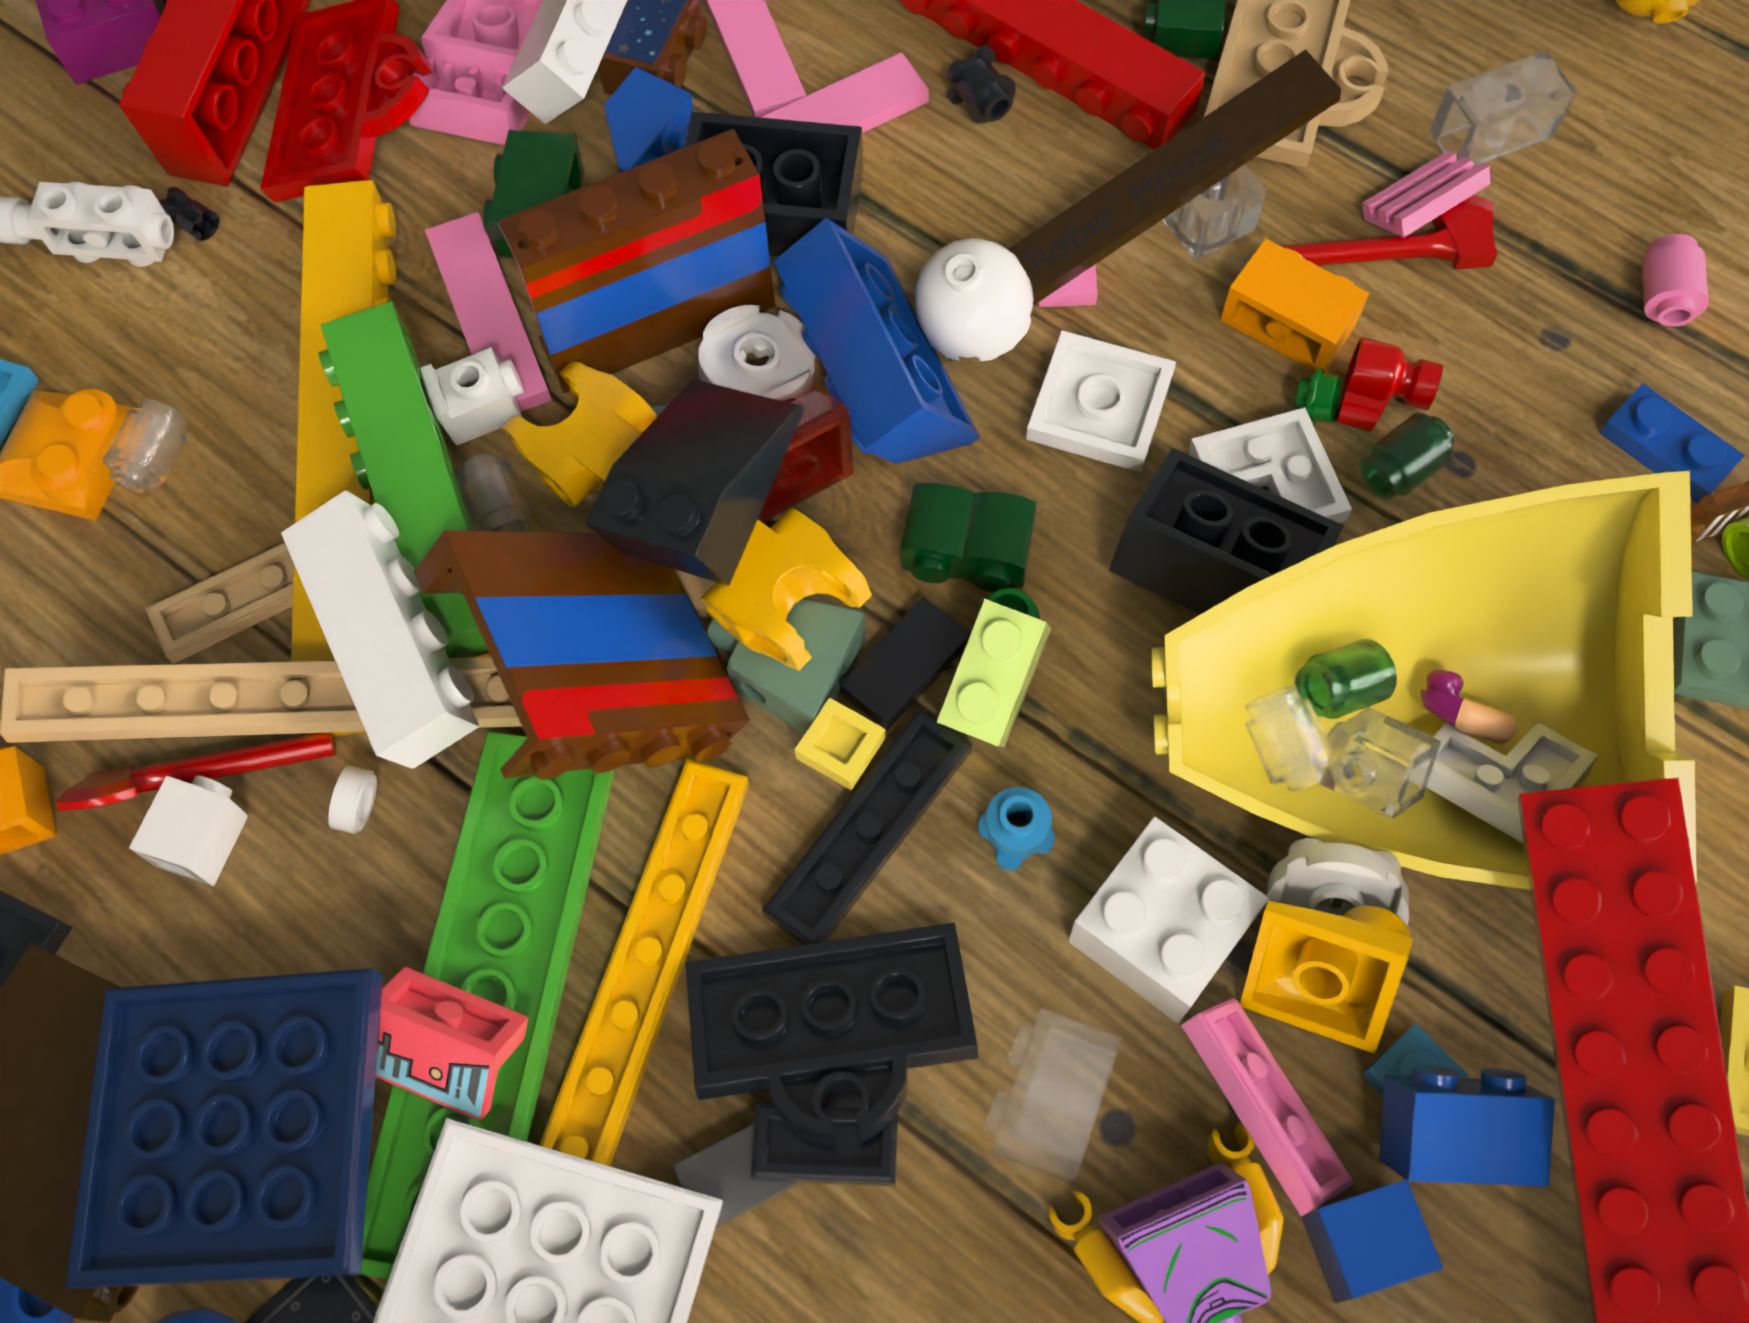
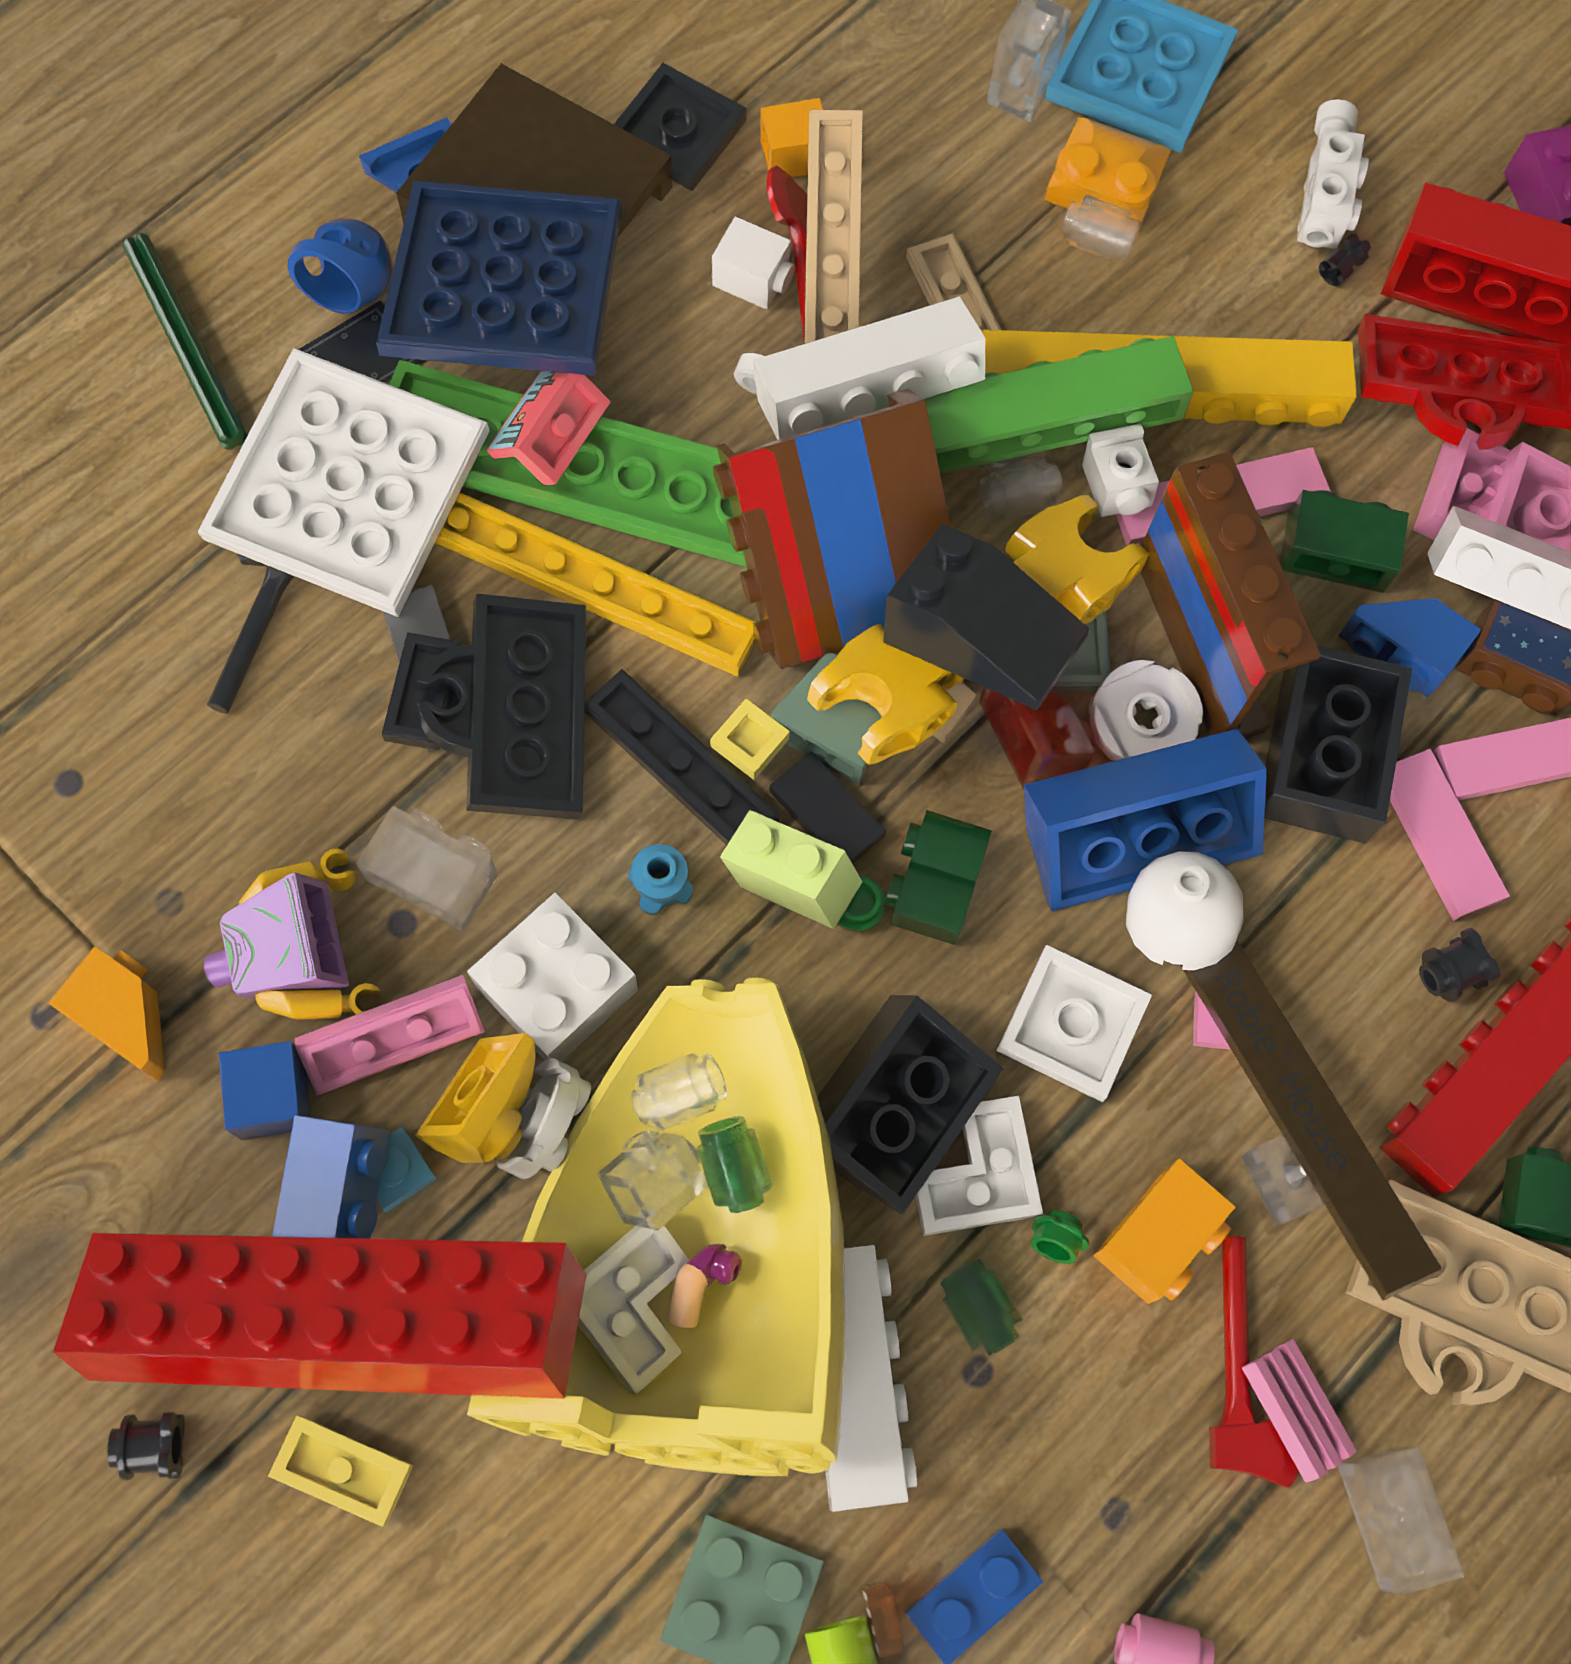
camera: 90 degrees right, 5 degrees up
red piece [1335,337,1443,432] -> none

